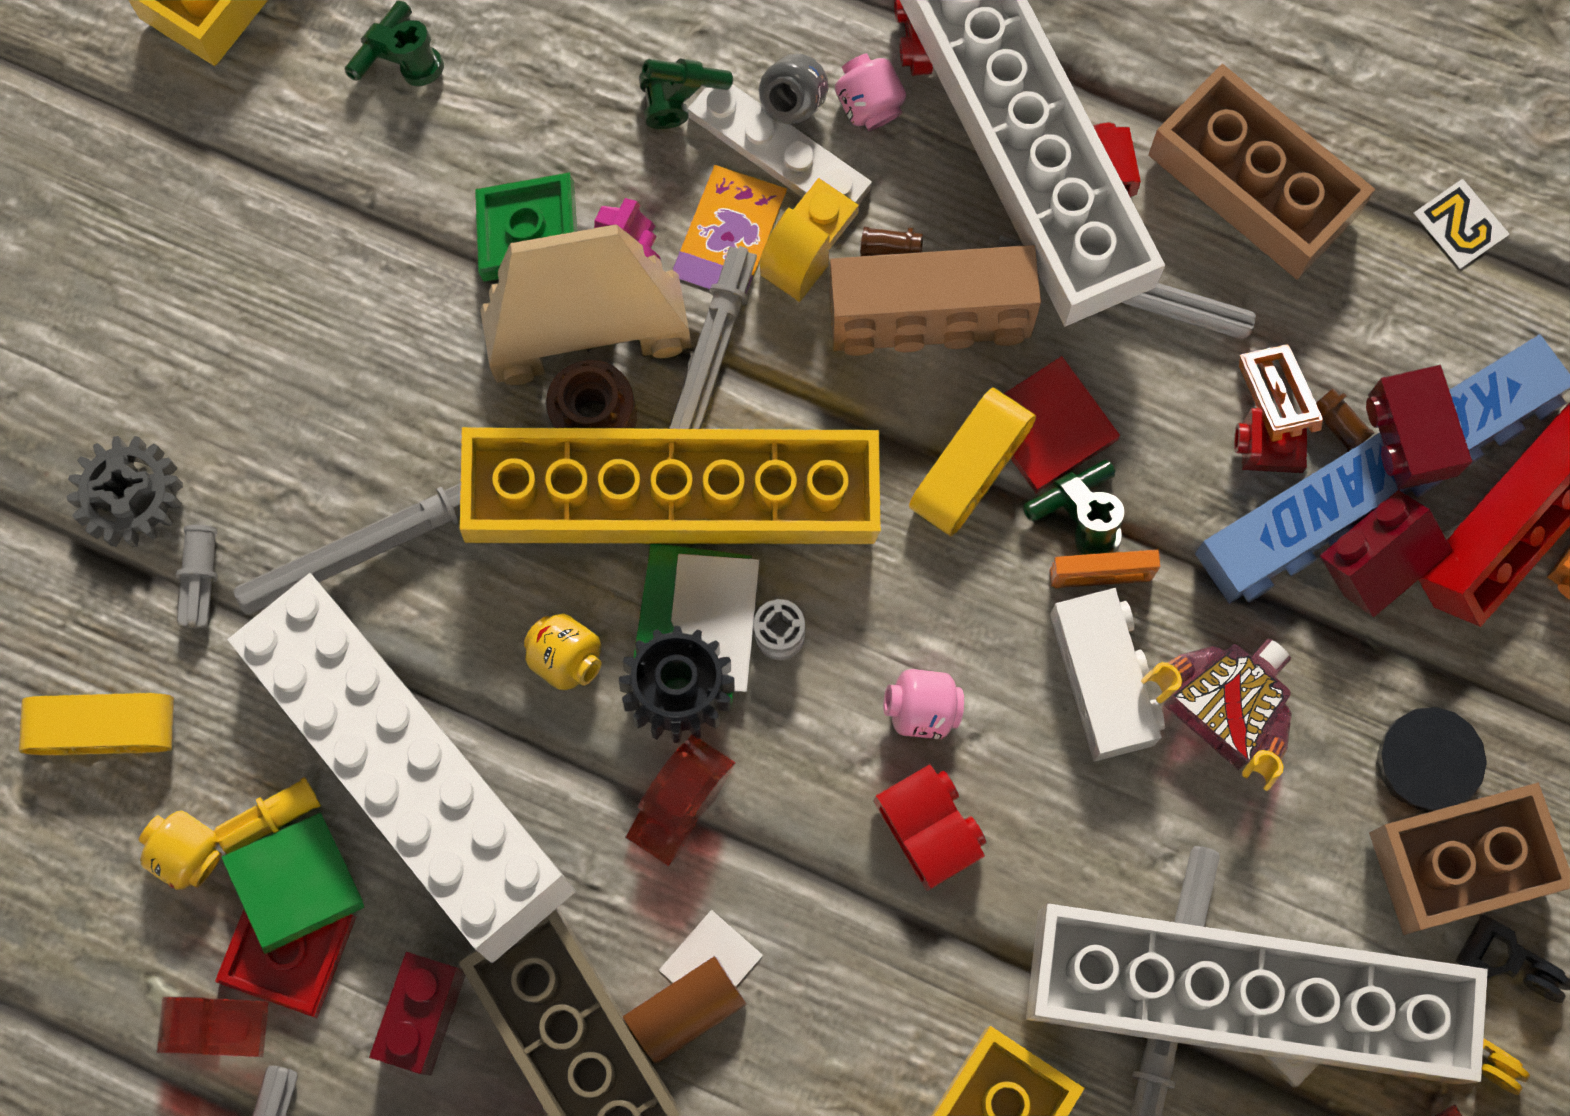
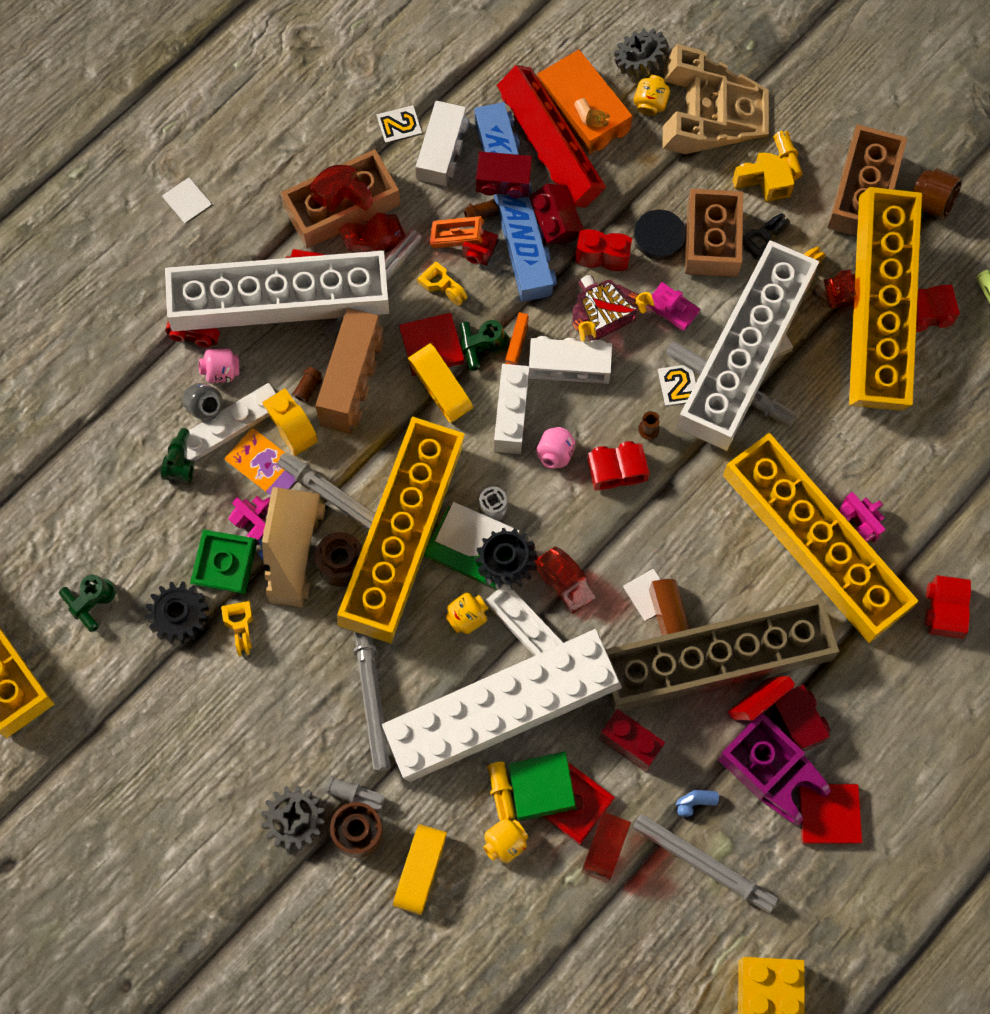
camera: 75 degrees left, 5 degrees down
none -> black gear [145,581,209,644]
none -> yellow piece [221,601,253,657]
none -> clear red brick [309,165,373,213]
none -> reddish brown piece [330,802,383,858]
none -> clear red brick [339,212,406,254]
none -> white brick [416,101,470,187]
none -> yellow piece [417,262,467,306]
none -> white plate [485,584,563,656]
none -> white brick [494,364,529,454]
none -> red brick [575,229,632,271]
none -> reddish brown pin [638,411,660,440]
none -> dark pink hips [647,282,701,331]
none -> sticker [658,365,696,406]

